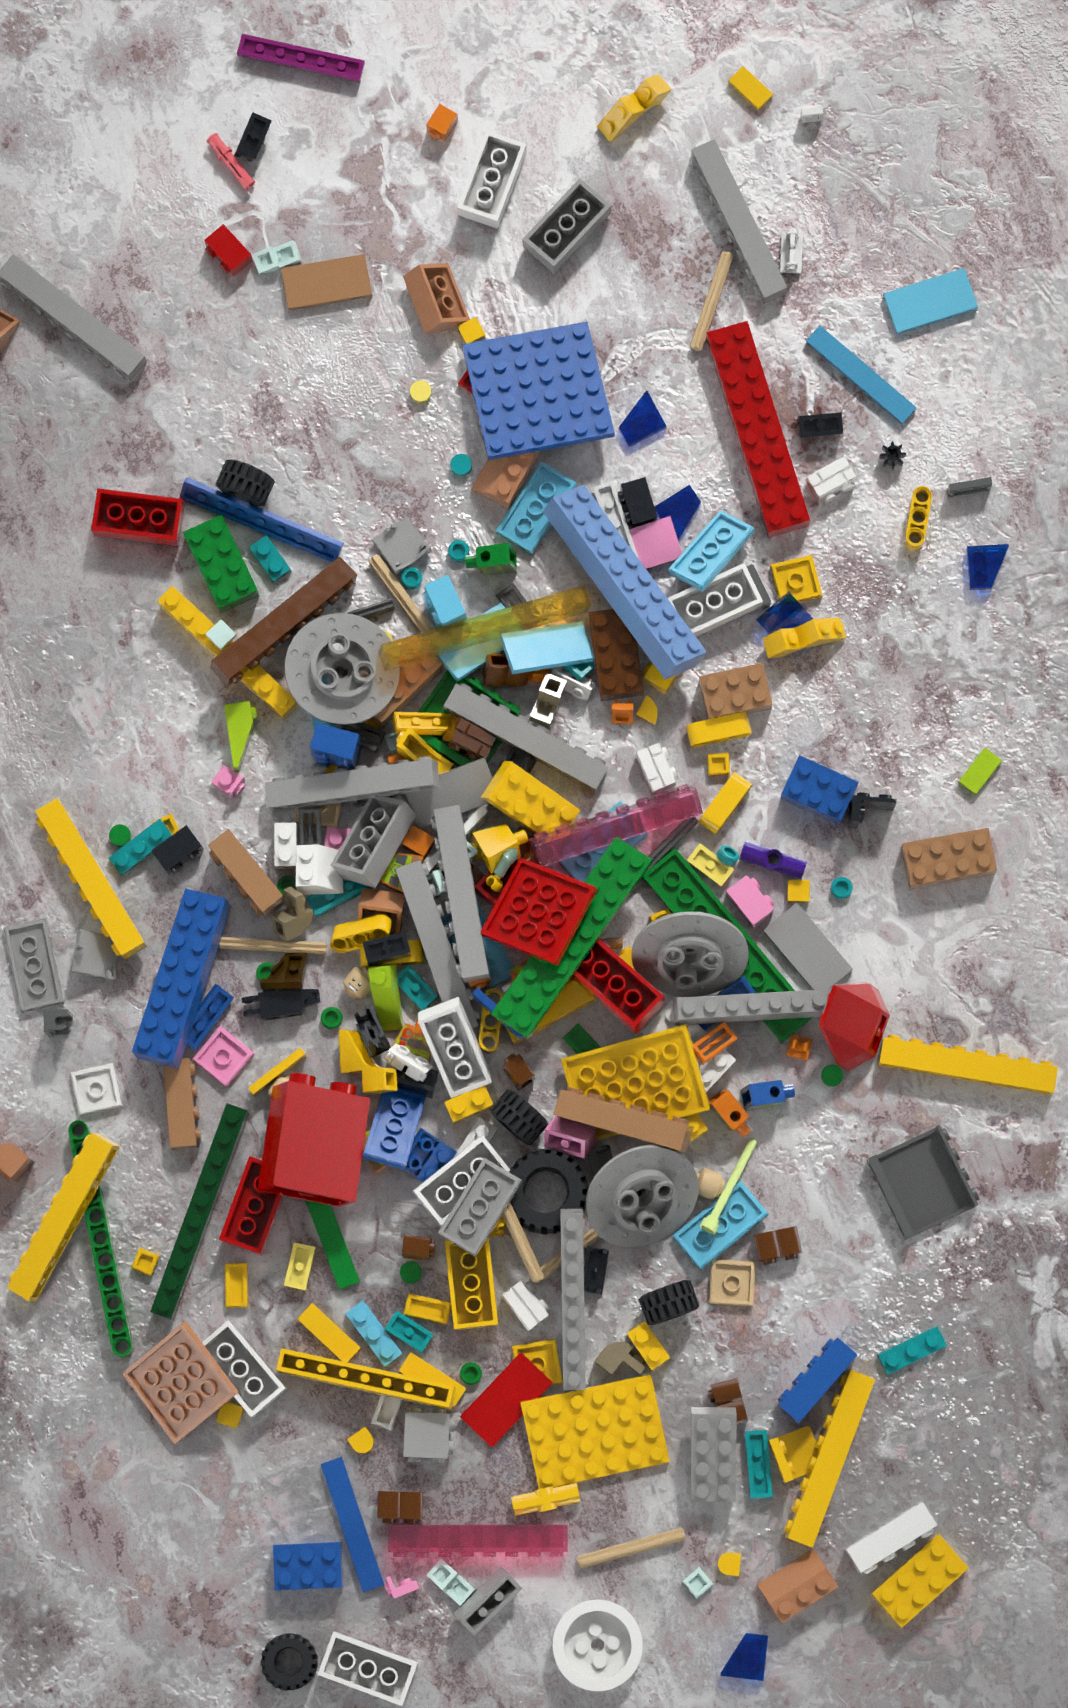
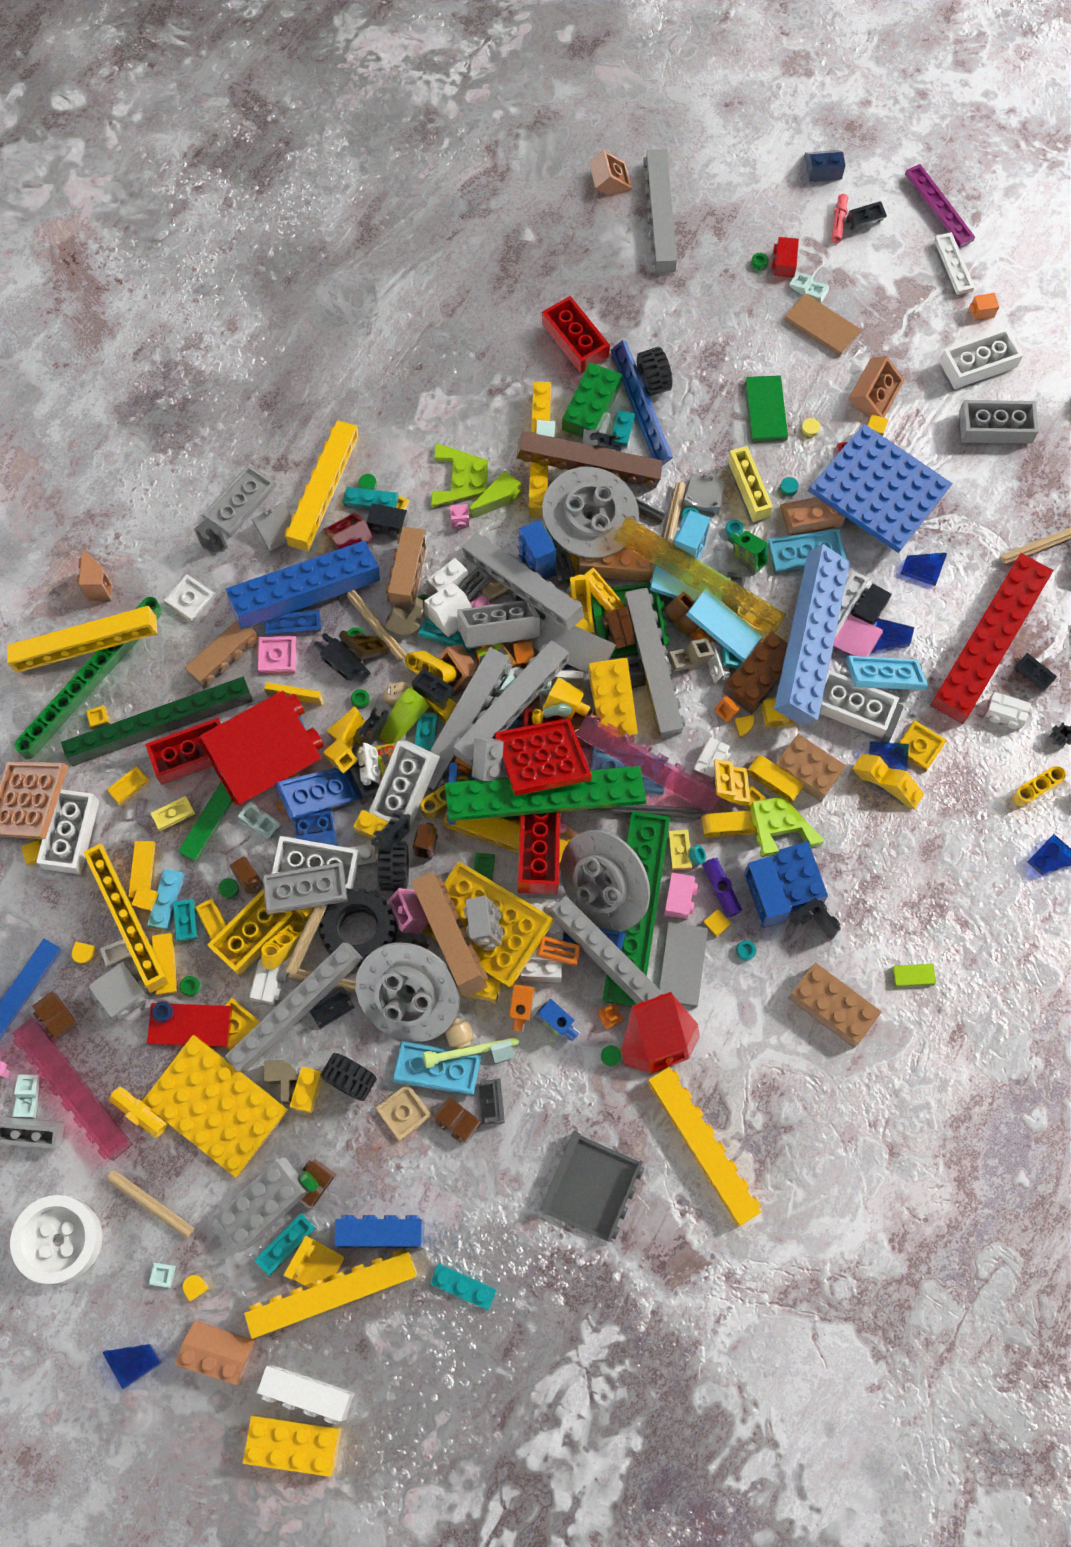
camera: 45 degrees right, 10 degrees down
none -> yellow tile [131,886,158,912]
none -> dark blue tile [152,1001,174,1023]
none -> light aqua slope [238,801,281,839]
none -> yellow beam [261,920,306,970]
none -> green tile [299,1171,319,1192]
none -> dark red slope [323,512,374,550]
none -> black hinge [371,811,410,852]
none -> lime wing [431,443,488,508]
none -> light grey brick [464,896,503,951]
none -> light grey brick [472,738,504,781]
none -> dark grey hinge [478,1078,505,1125]
none -> light aqua tile [490,1040,514,1063]
none -> black hinge [583,429,621,451]
none -> yellow slope [713,759,750,806]
none -> light yellow brick [728,446,773,522]
none -> blue brick [744,856,792,928]
none -> green tile [745,375,788,441]
none -> lime wing [750,796,824,858]
none -> green tile [751,253,769,271]
none -> dark blue slope [804,150,846,182]
none -> white plate [934,232,975,295]

